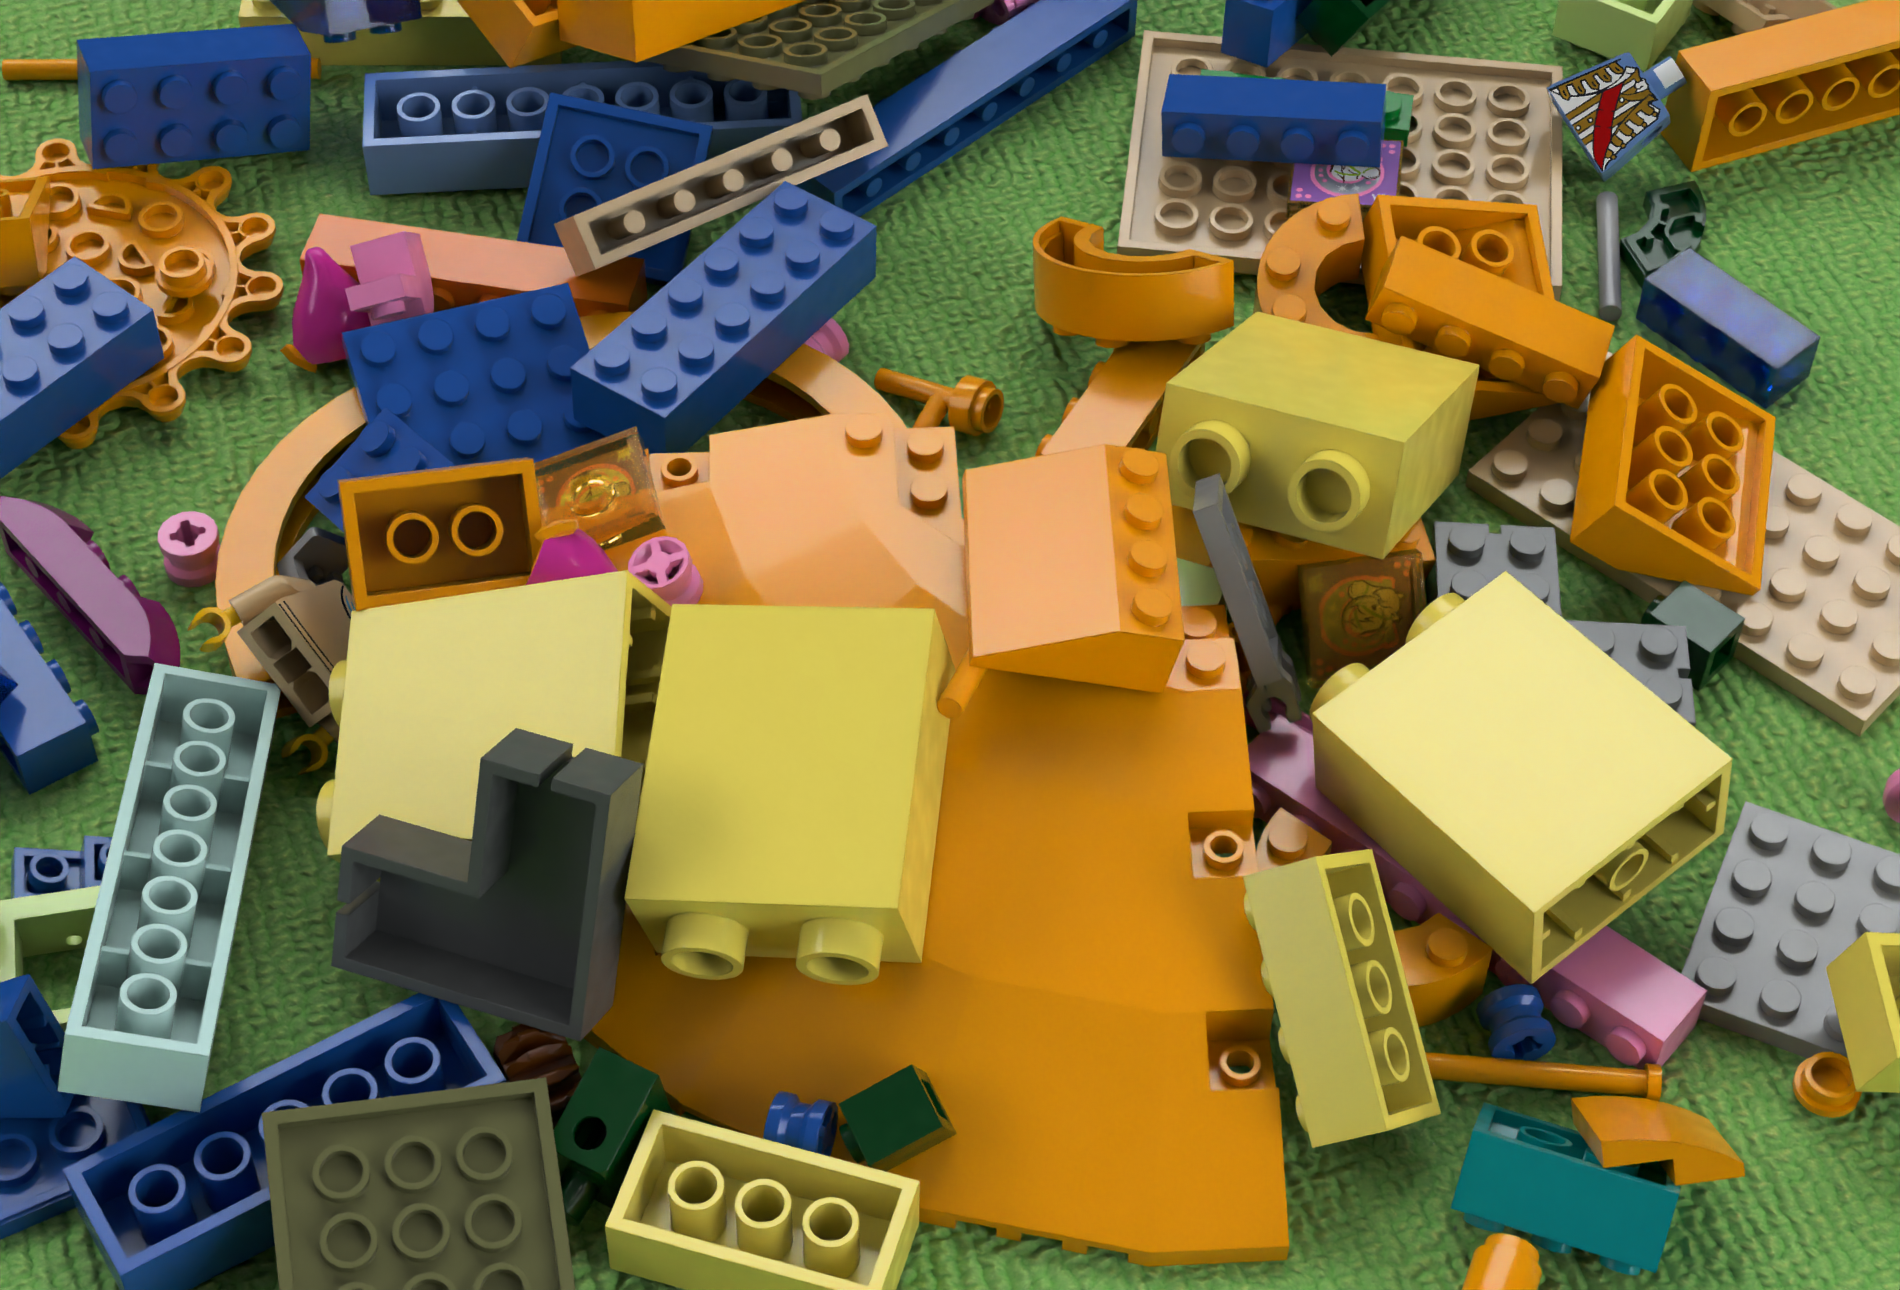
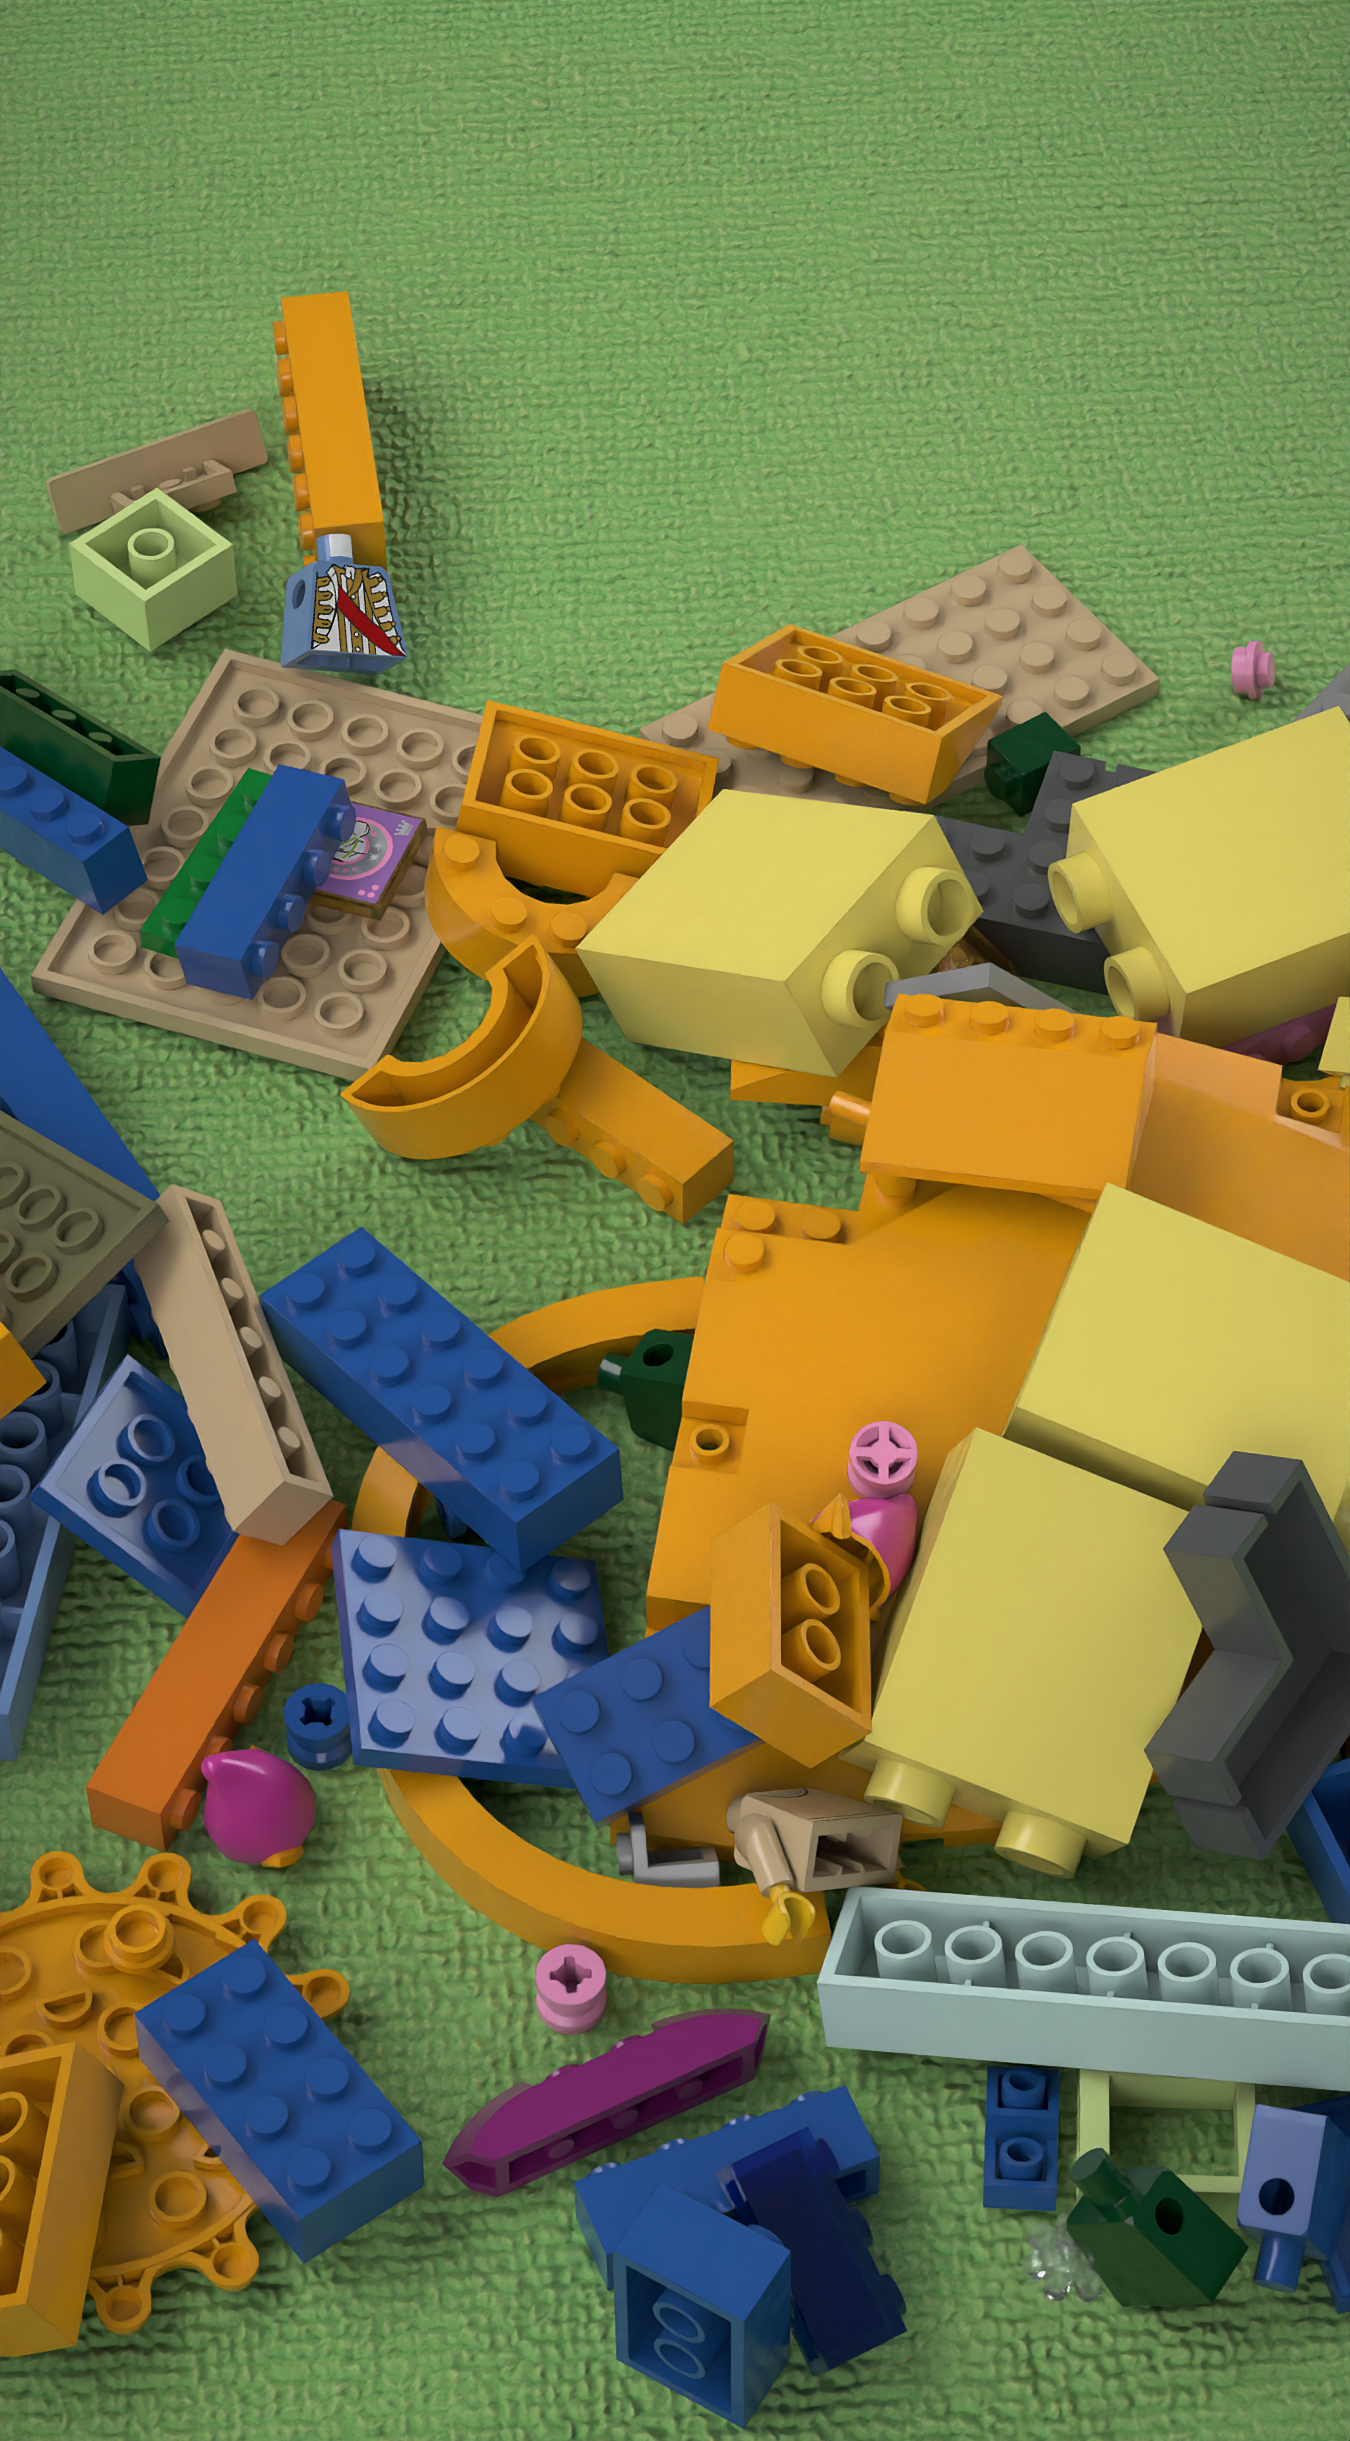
camera: 75 degrees left, 0 degrees up
bright pink brick [345,231,434,326] -> none
clear yellow tile [534,426,666,551] -> none
light orange piece [874,368,1004,436] -> none
light orange brick [1365,235,1615,409] -> none
light grey bar [1596,191,1622,321] -> none
dark green tile [1620,180,1706,289] -> none
brick [1636,247,1820,409] -> none

